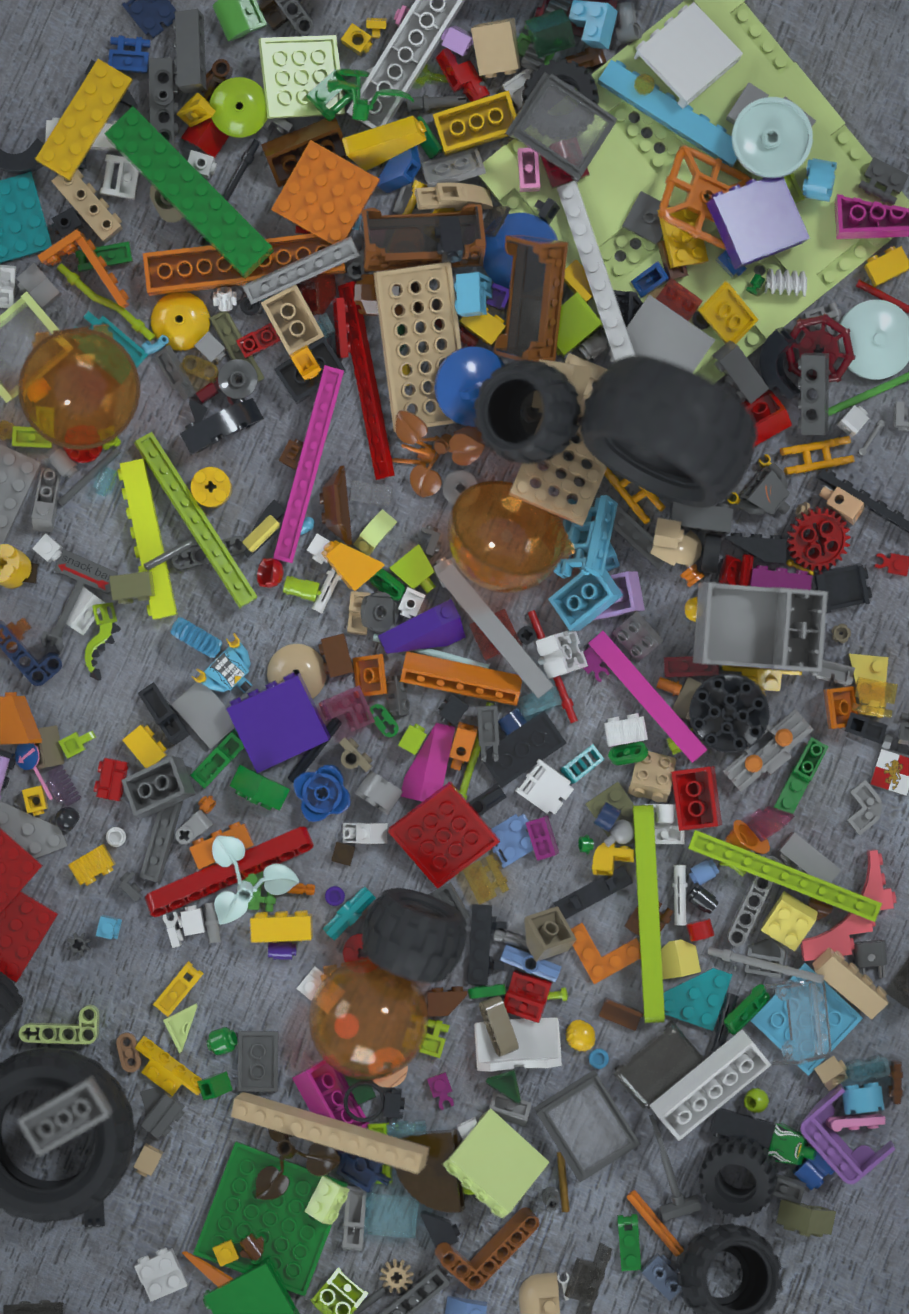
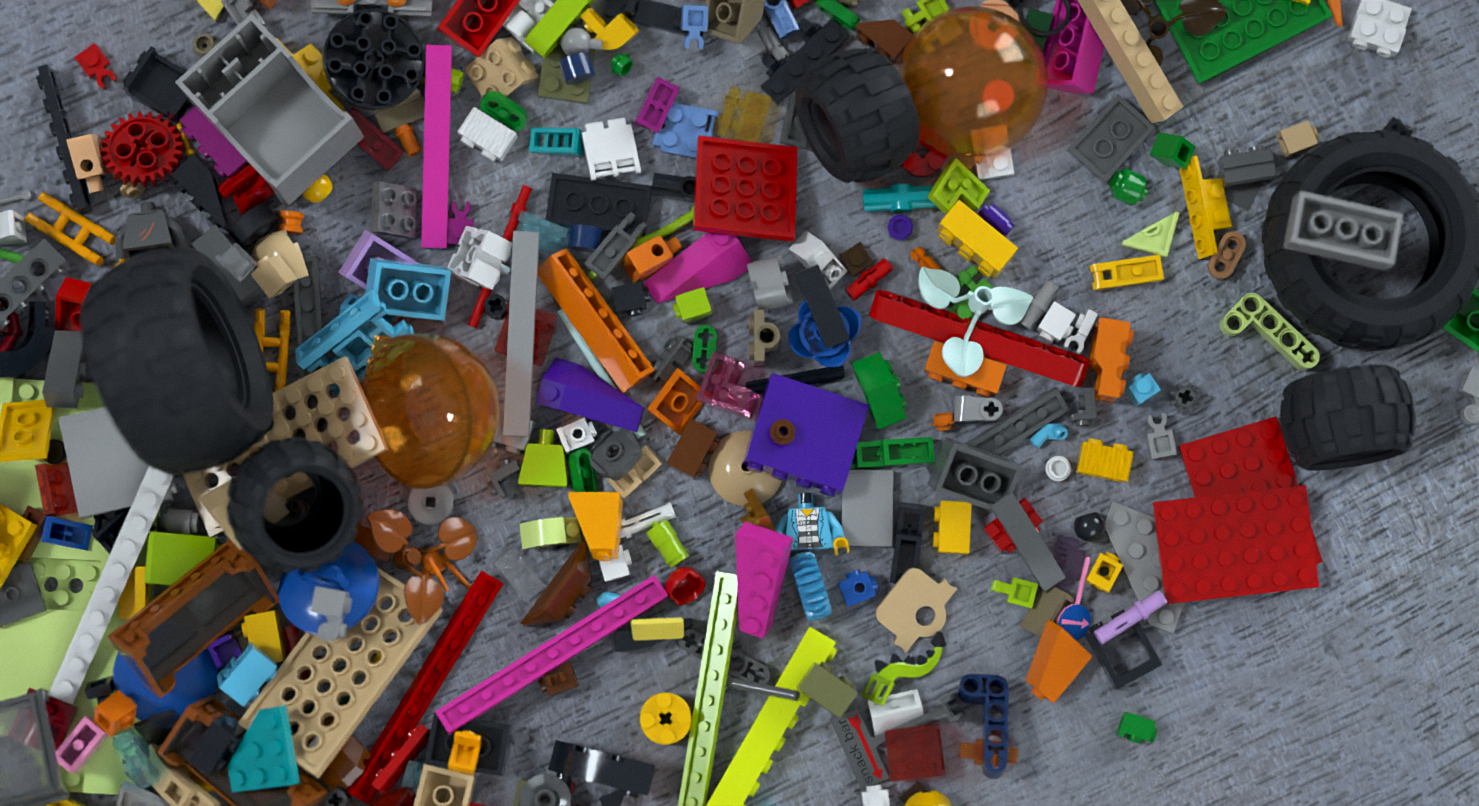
camera: 135 degrees left, 5 degrees down
none -> orange brick [93,690,137,738]
none -> clear light blue brick [113,728,159,789]
none -> clear panel [214,243,257,282]
none -> teal plate [227,705,300,792]
none -> light grey brick [310,586,352,641]
none -> medium blue plate [681,5,708,49]
none -> dark pink wedge [735,521,793,639]
none -> pearl gold bracket [740,489,777,532]
none -> reddish brown plate [770,419,796,445]
none -> black slope [794,264,850,349]
none -> blue brick [838,569,878,608]
none -> red pin [844,258,893,301]
none -> tan piece [875,568,957,653]
none -> clear red bracket [884,723,946,782]
none -> lime plate [927,158,990,213]
none -> dark grey slope [989,492,1066,592]
none -> medium azure arm [1029,423,1068,448]
none -> orange piece [1089,317,1134,403]
none -> light grey plate [1146,413,1177,459]

